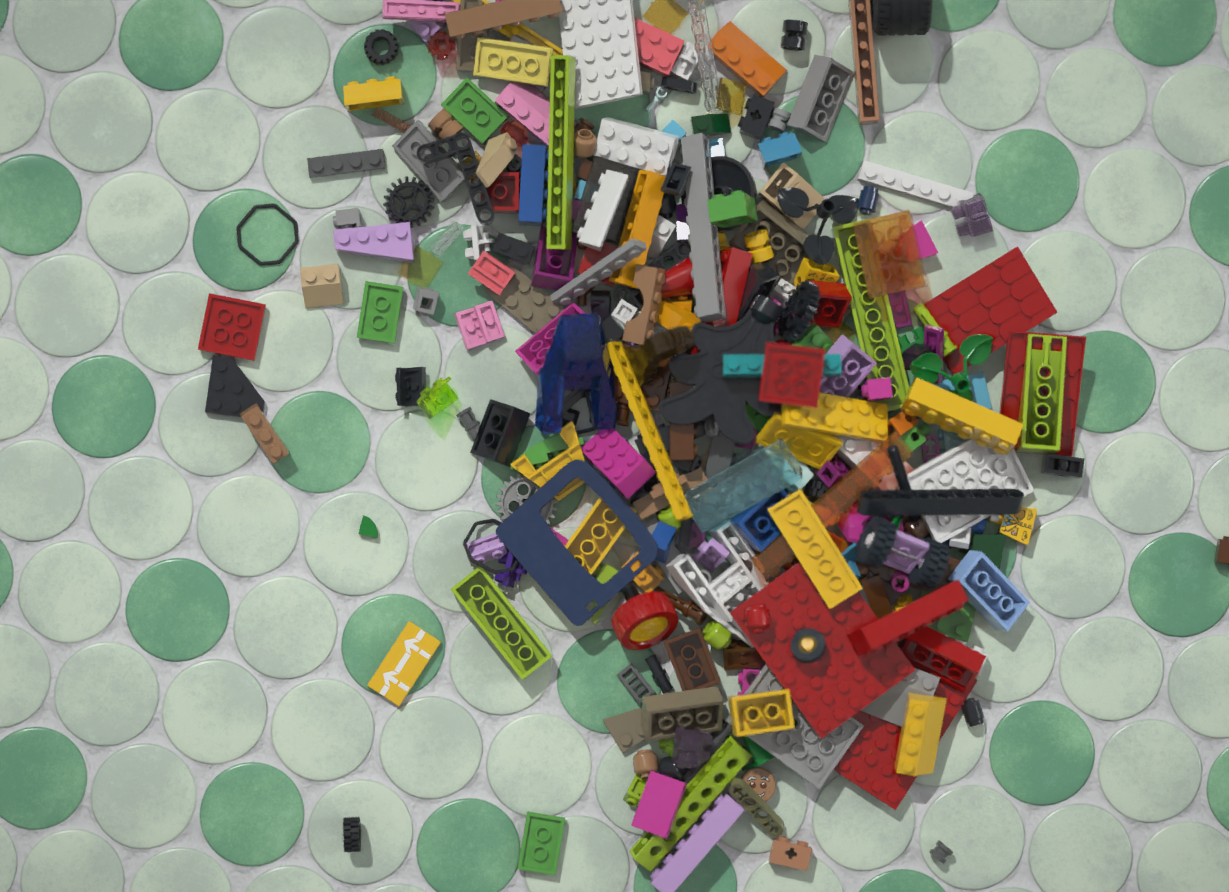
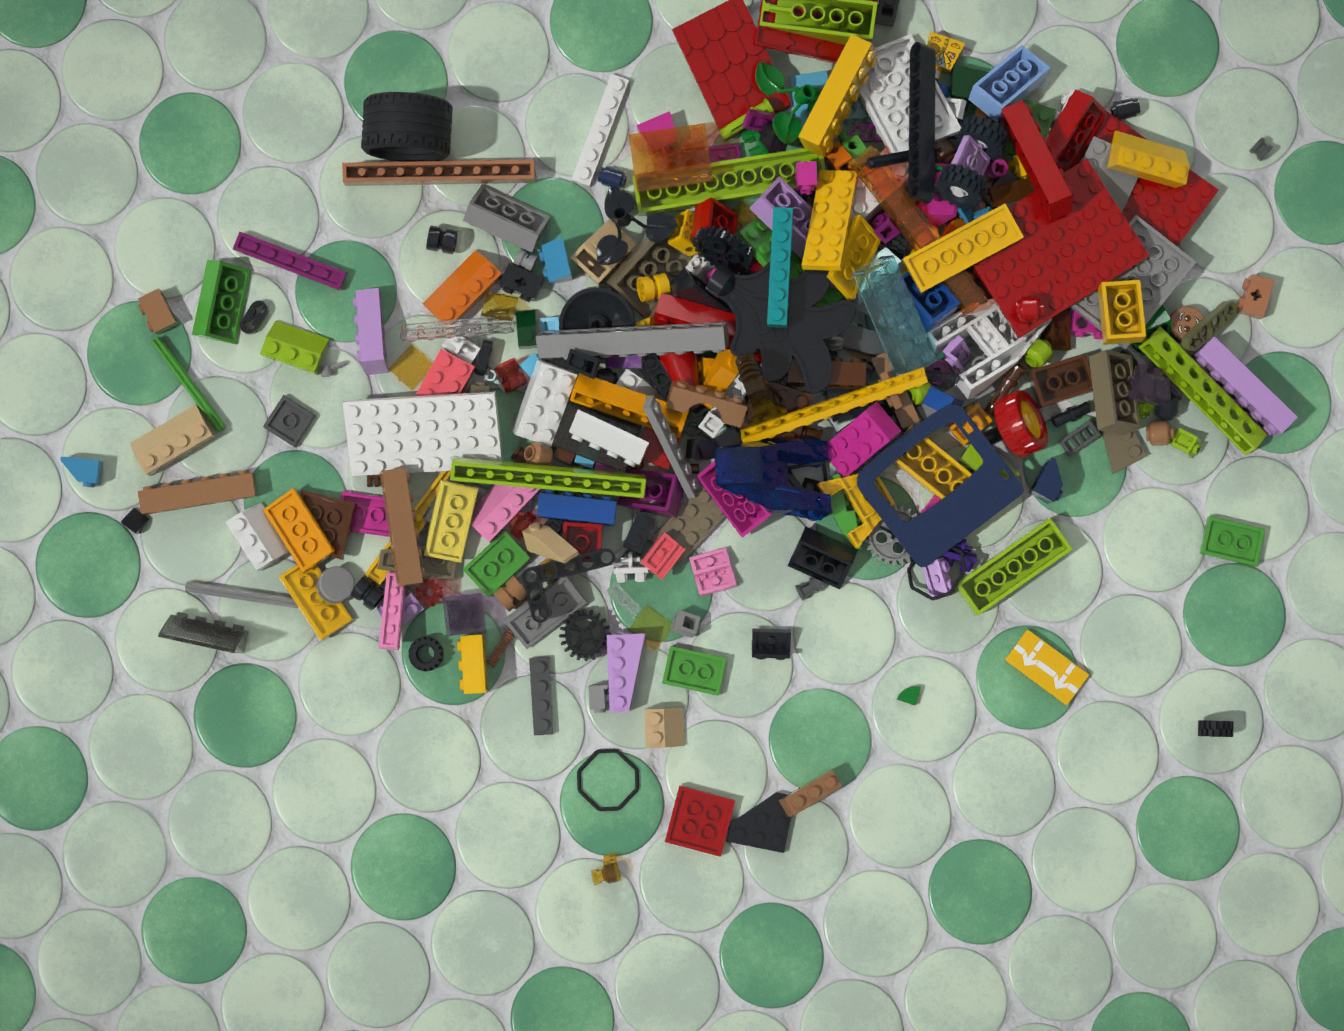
camera: 85 degrees left, 0 degrees up
clear neon green bracket [416,376,459,419] -> none
dark pink tile [631,771,687,839] -> none
bright green brick [707,191,758,228] -> none
red plate [758,342,825,408] -> none
black wheel [790,628,826,664] -> none
clear purple hips [950,193,993,237] -> none
none -> clear purple brick [442,593,487,636]
none -> clear red wheel [494,358,528,393]
none -> clear yellow piece [591,853,621,885]
none -> dark blue slope [1028,457,1063,504]

